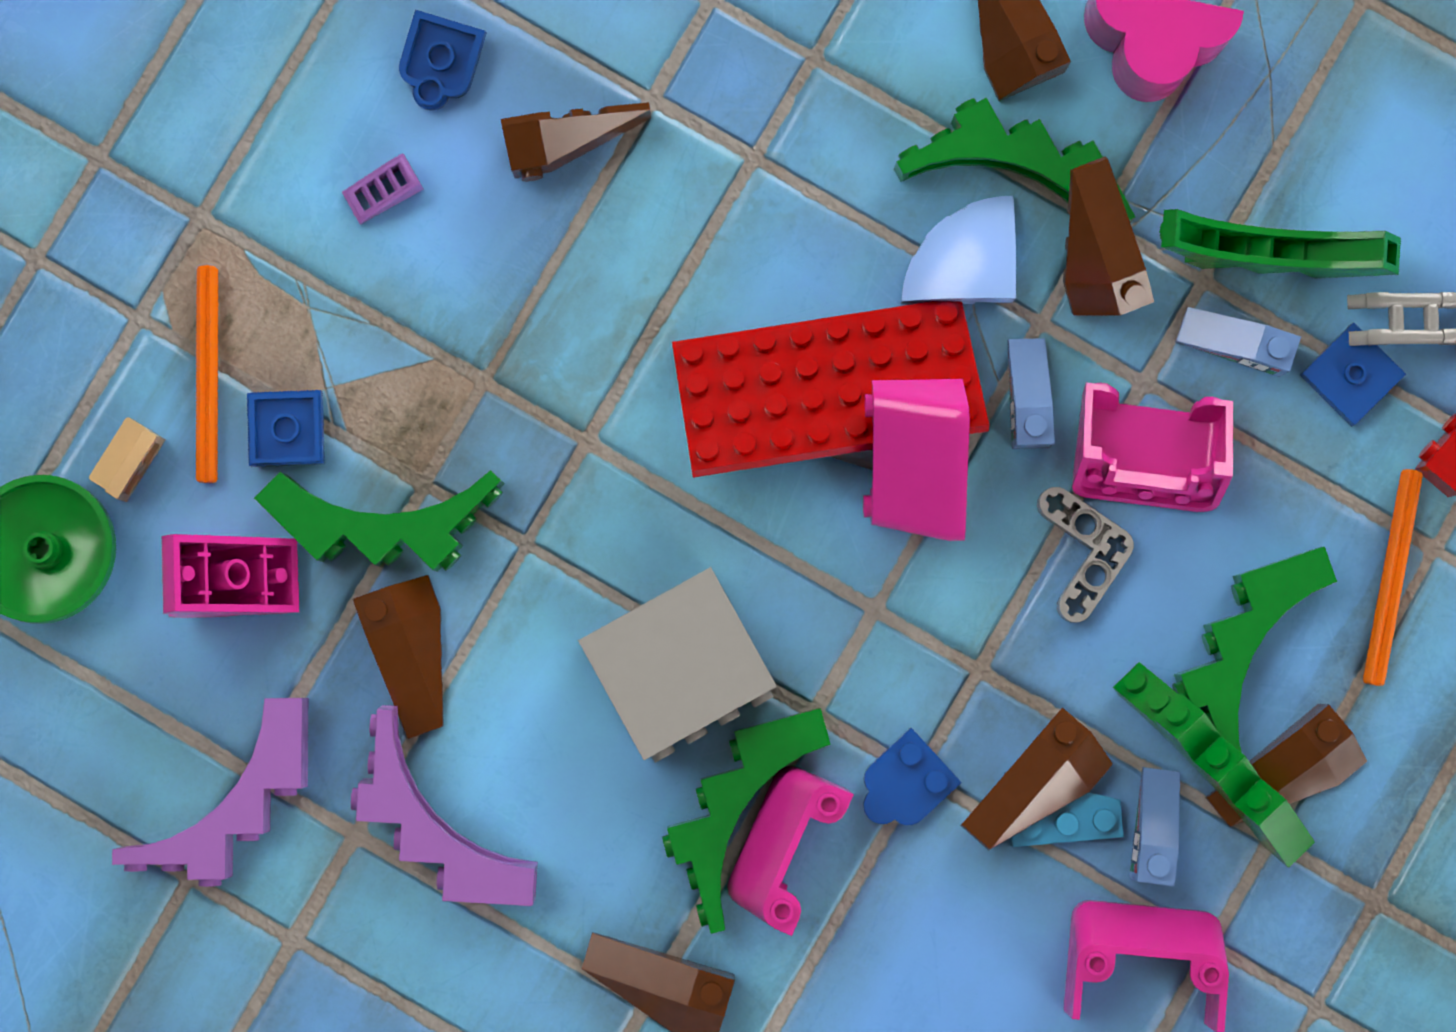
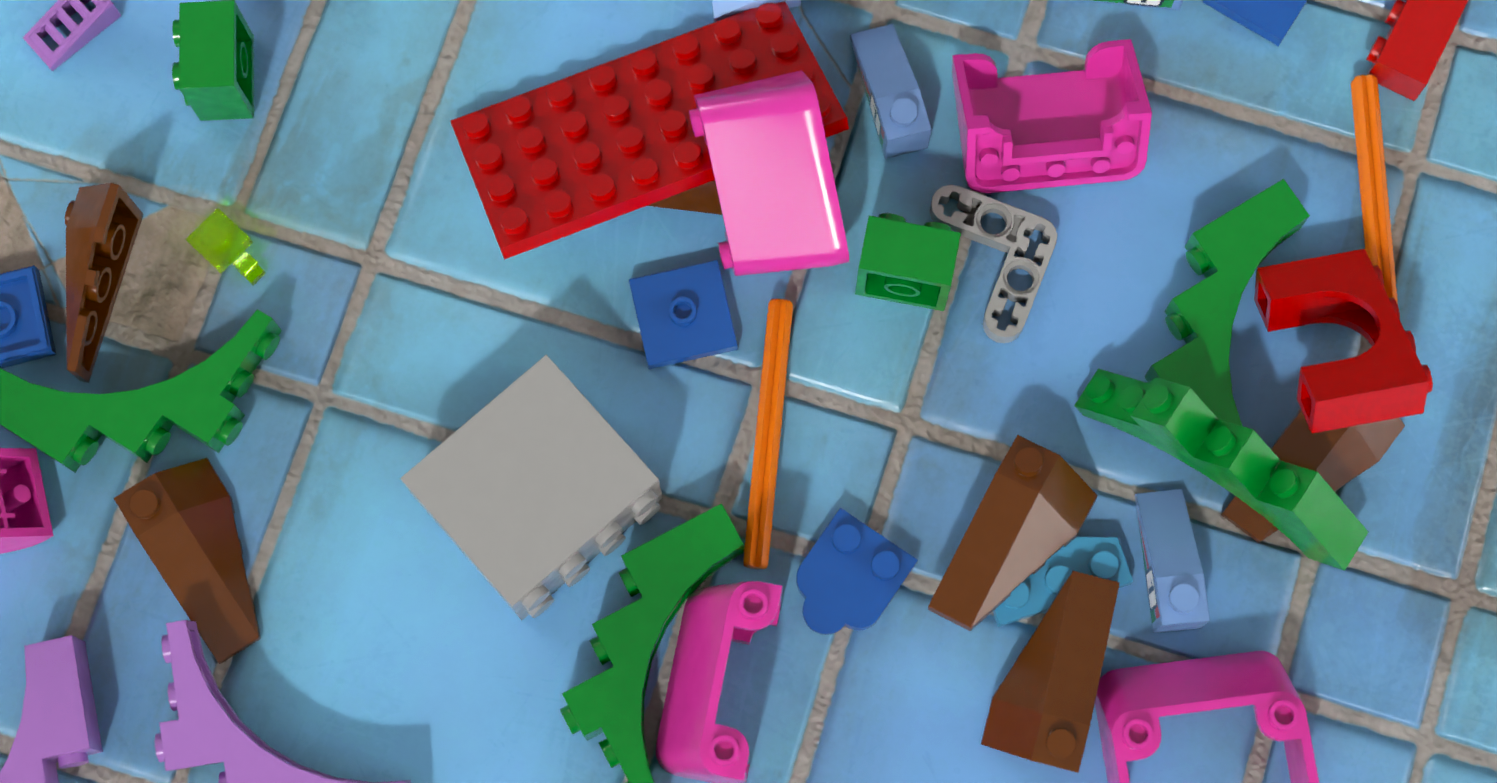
camera: 10 degrees left, 10 degrees down
none -> reddish brown wedge [65,183,144,383]
none -> green brick [172,0,254,121]
none -> clear neon green plate [185,208,266,286]
none -> blue plate [629,260,738,369]
none -> orange axle [743,299,793,569]
none -> green brick [855,213,961,311]
none -> reddish brown wedge [981,571,1120,773]
none -> red arch [1254,249,1433,434]

